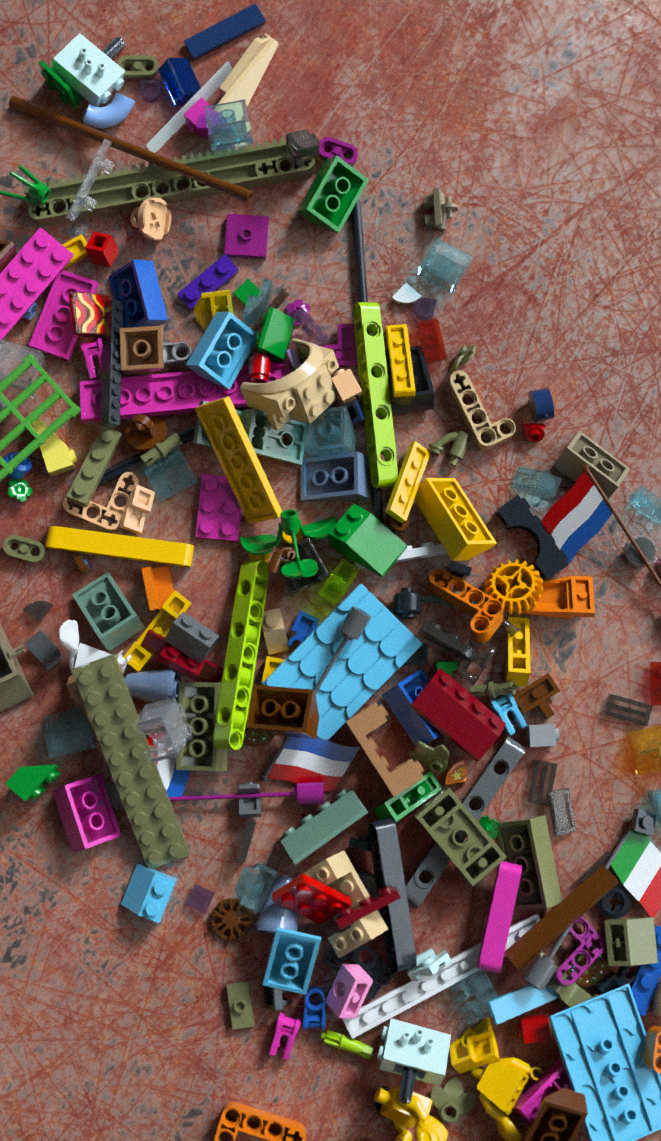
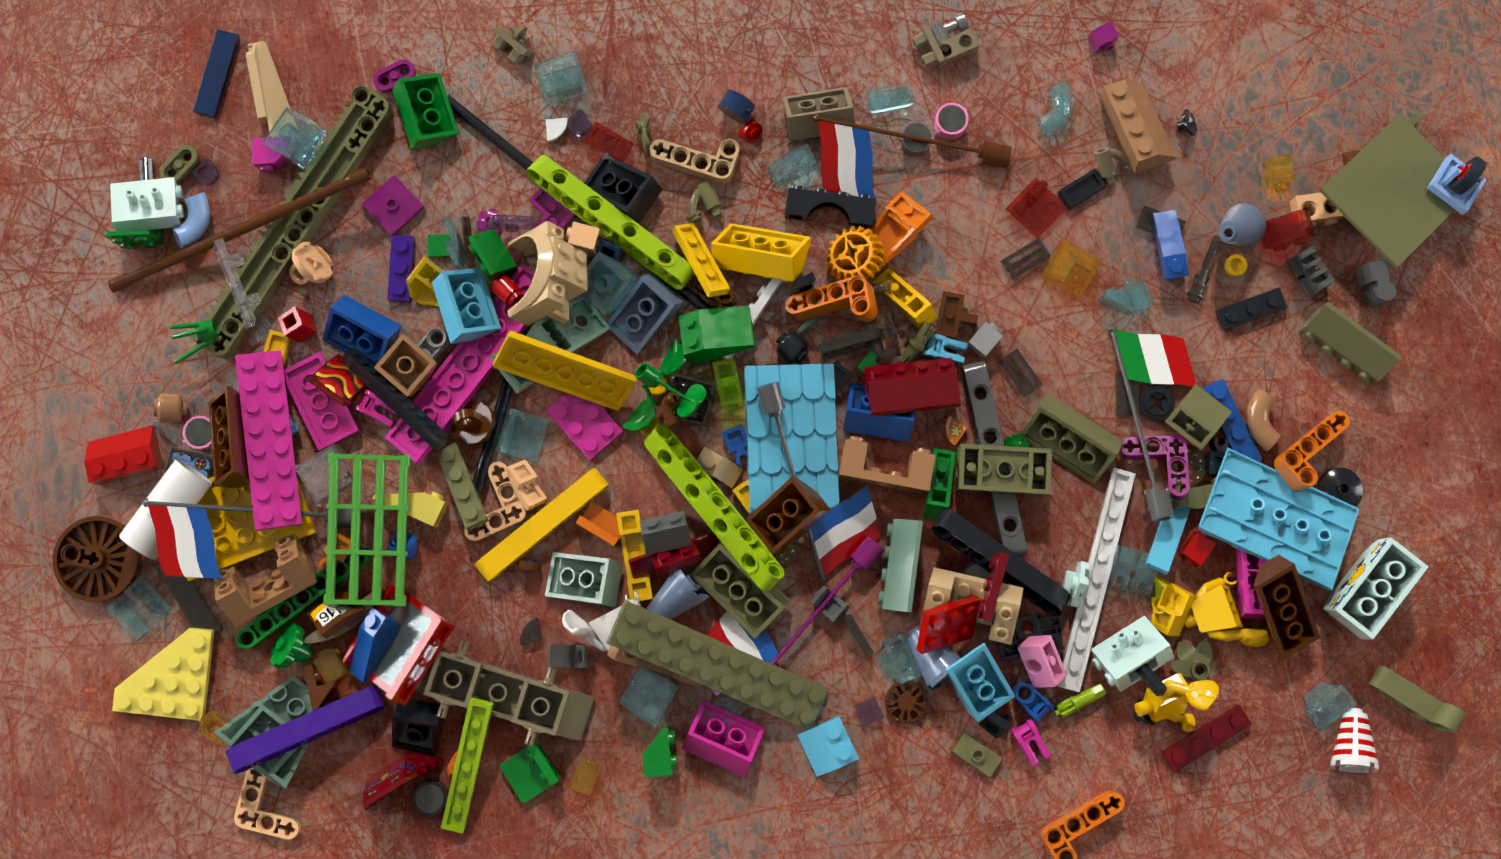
camera: 40 degrees left, 0 degrees up
olive plate [3,535,46,563] -> none
plant [7,478,33,503] -> none
clear piece [132,697,192,763] -> none
olive pin [140,433,183,468] -> none
white sticker [146,61,232,153] -> none
clear blue brick [158,58,201,106] -> none
clear smoke slope [286,129,320,168] -> none
lavender tile [286,348,301,371] -> none
black plate [348,834,371,851] -> none
yellow tile [386,324,416,397] -> none
olive plate [409,741,449,772] -> none
dark pink beam [477,861,522,973] -> none
reddish brown tile [504,865,619,971] -> none
clear smoke tile [547,788,577,836] -> none
black plate [630,809,657,836] -> none

